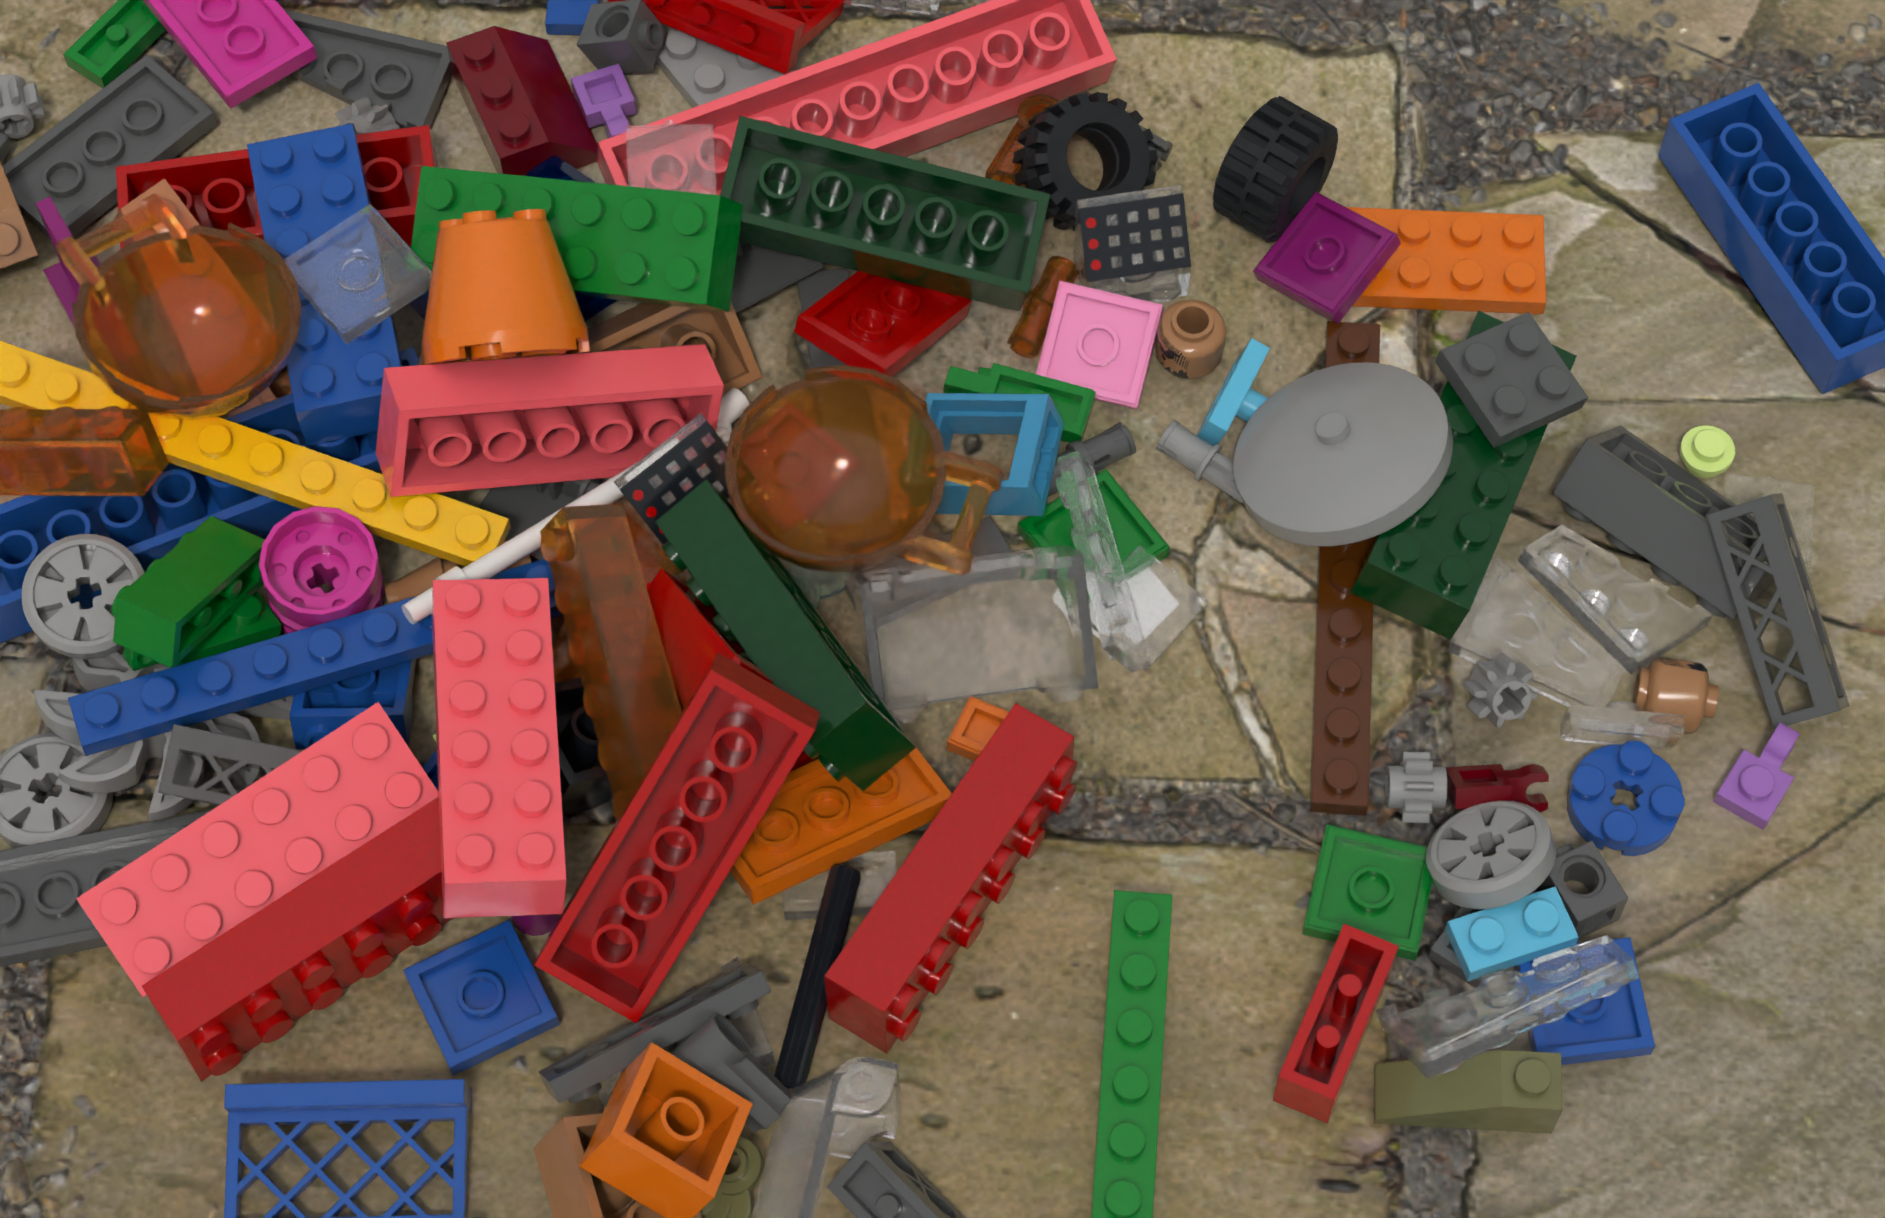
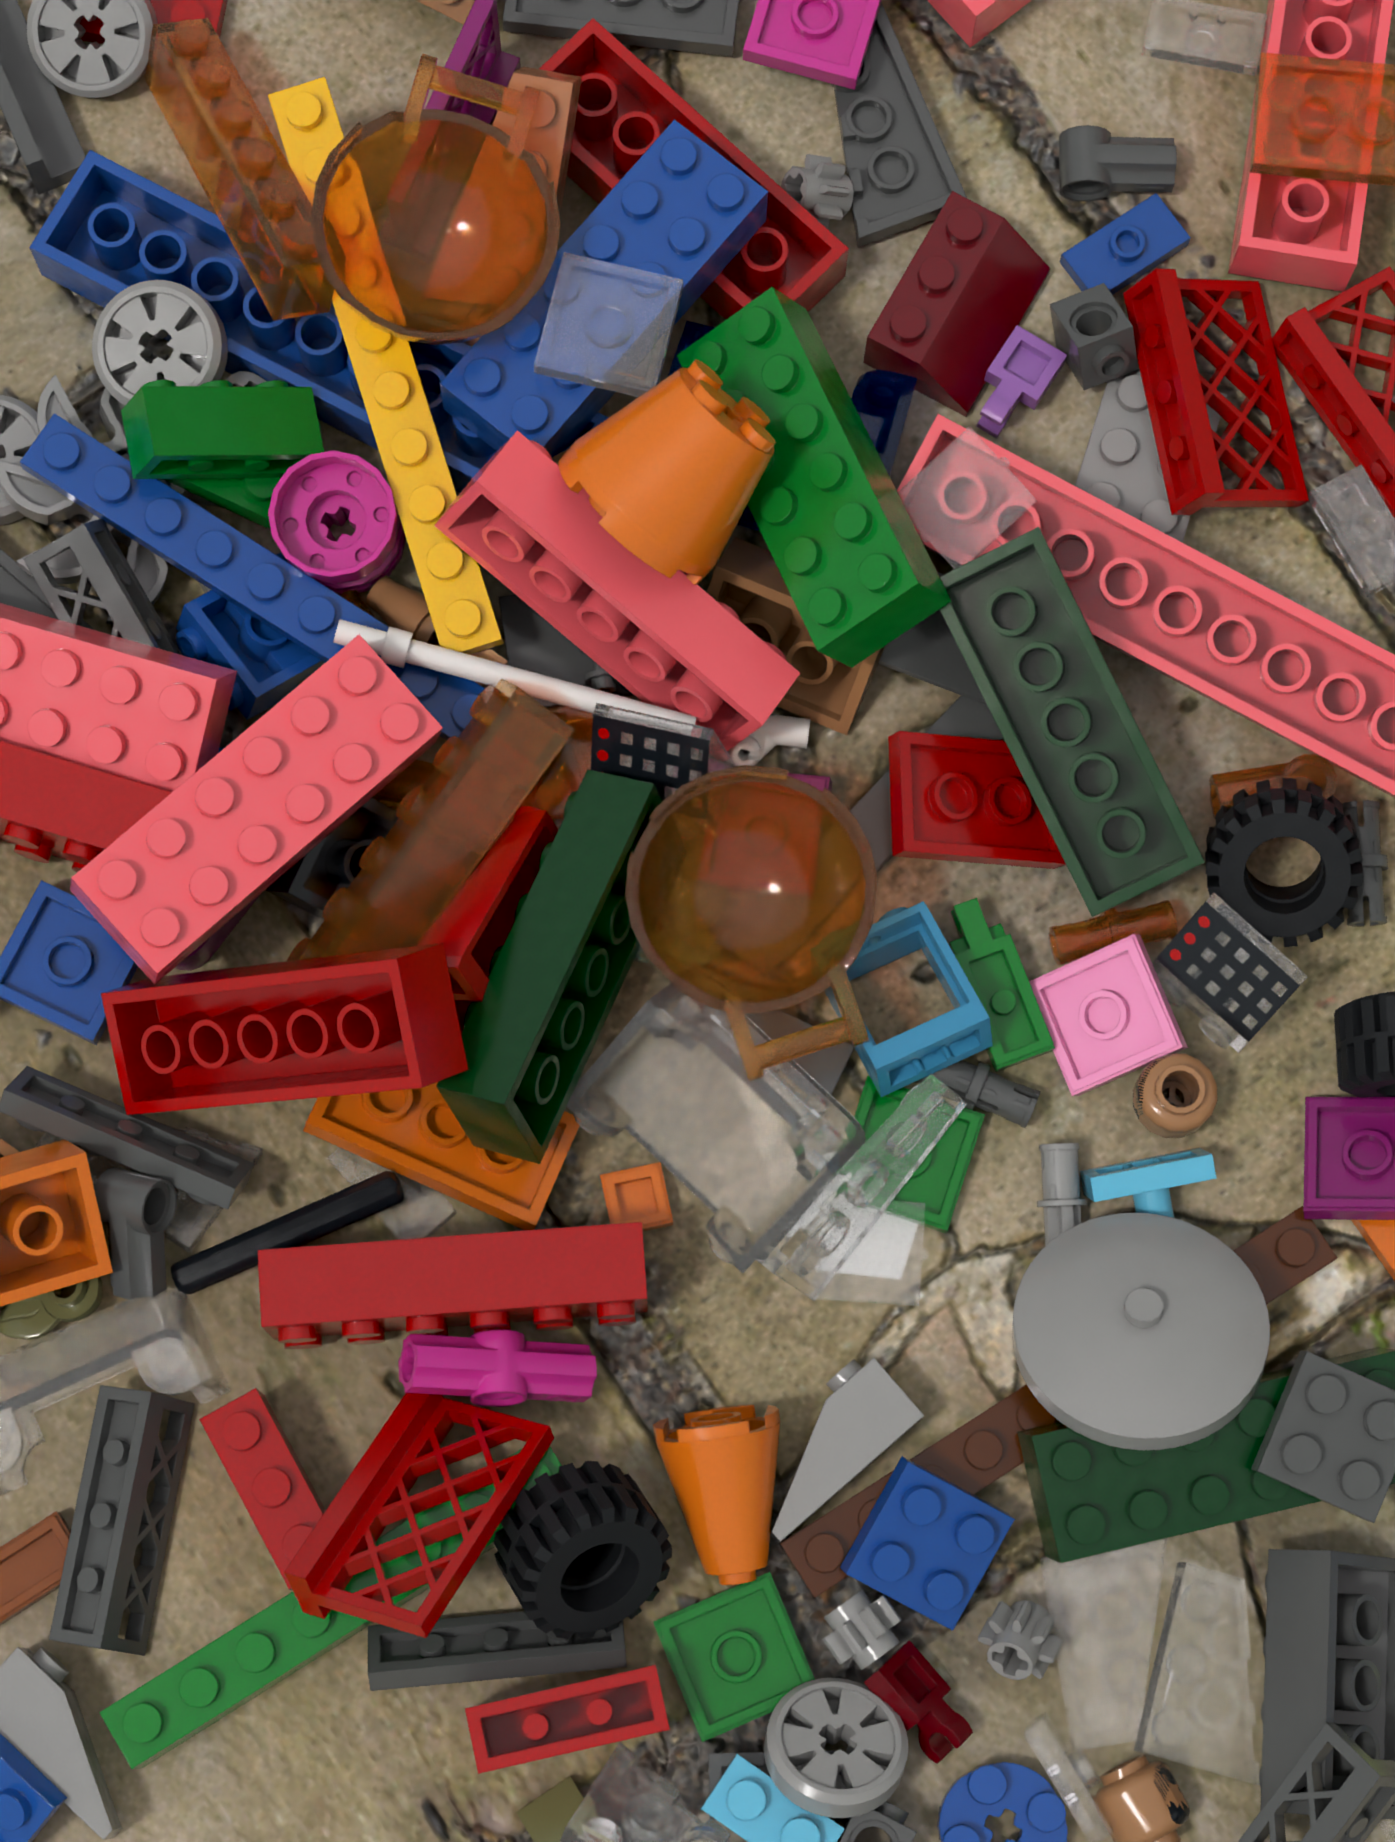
camera: 50 degrees right, 15 degrees up
none -> red brick [199,1388,326,1591]
none -> red fence [284,1393,554,1638]
none -> dark grey plate [368,1611,627,1691]
none -> dark pink piece [398,1330,597,1407]
none -> black tyre [494,1461,672,1639]
none -> orange cone [653,1405,780,1585]
none -> light grey slope [770,1358,924,1544]
none -> blue plate [840,1456,1015,1631]

